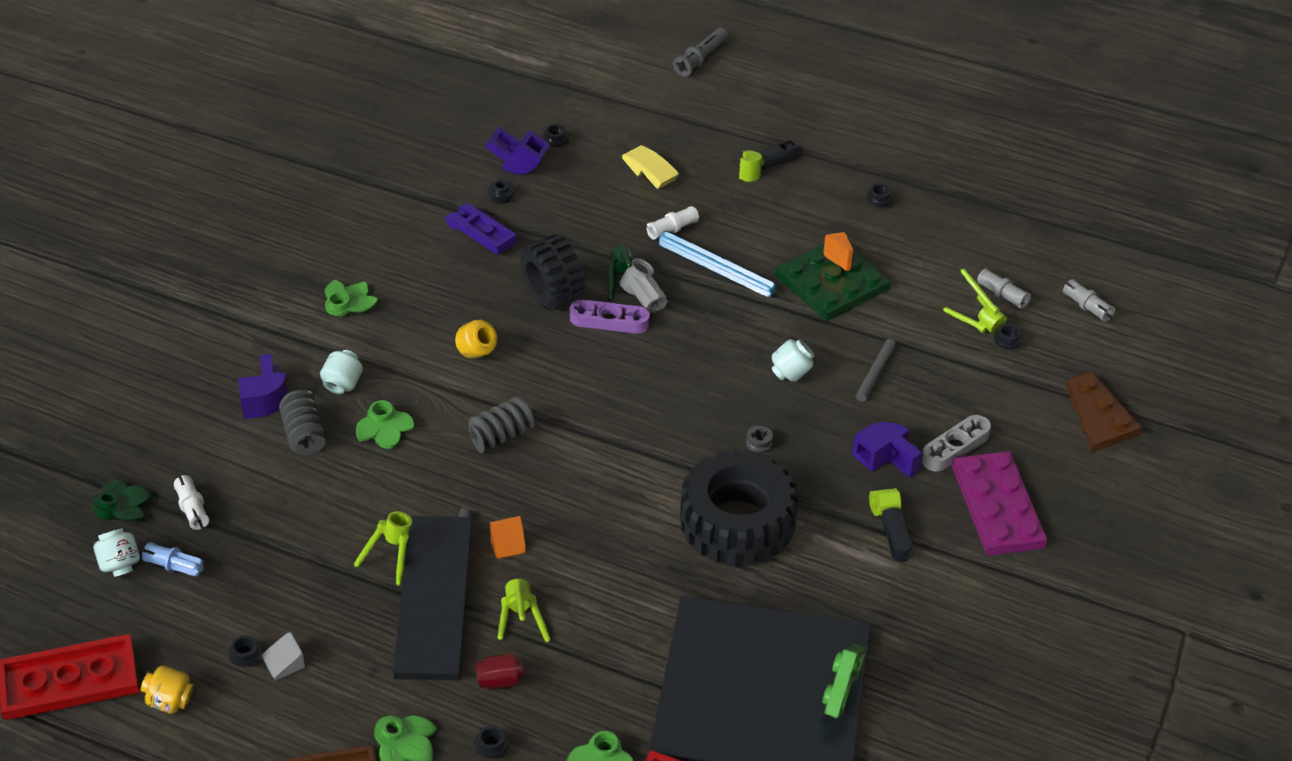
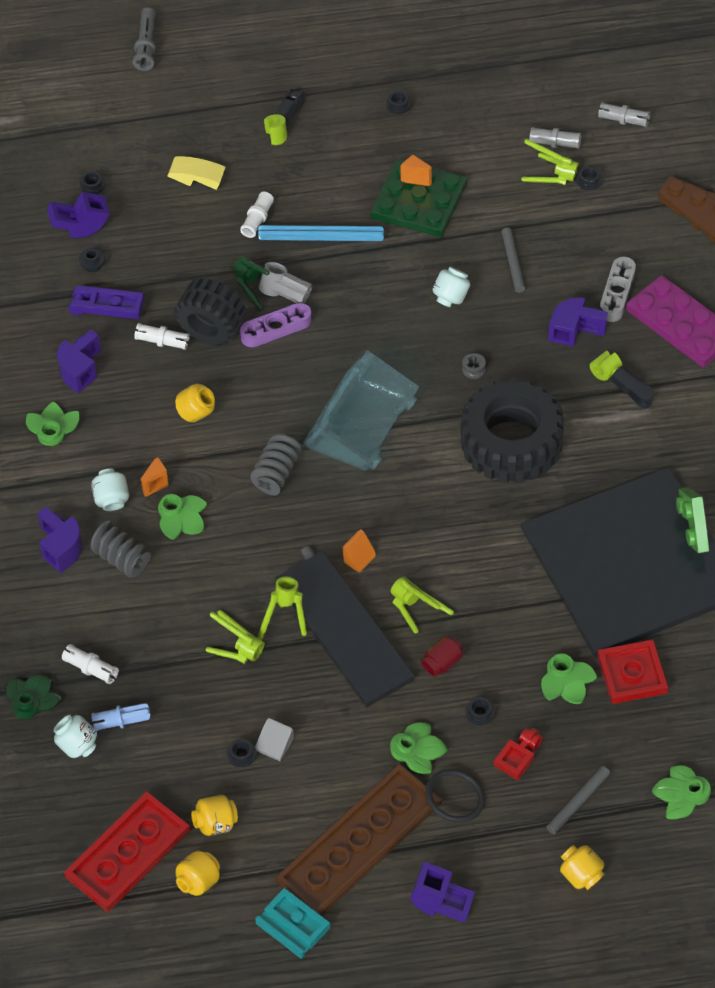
camera: 30 degrees left, 10 degrees up
none -> dark purple brick [57,330,101,393]
none -> white pin [135,323,190,350]
none -> orange slope [141,457,169,497]
none -> yellow head [175,851,220,896]
none -> lime plant [206,610,265,664]
none -> clear light blue windscreen [303,350,419,471]

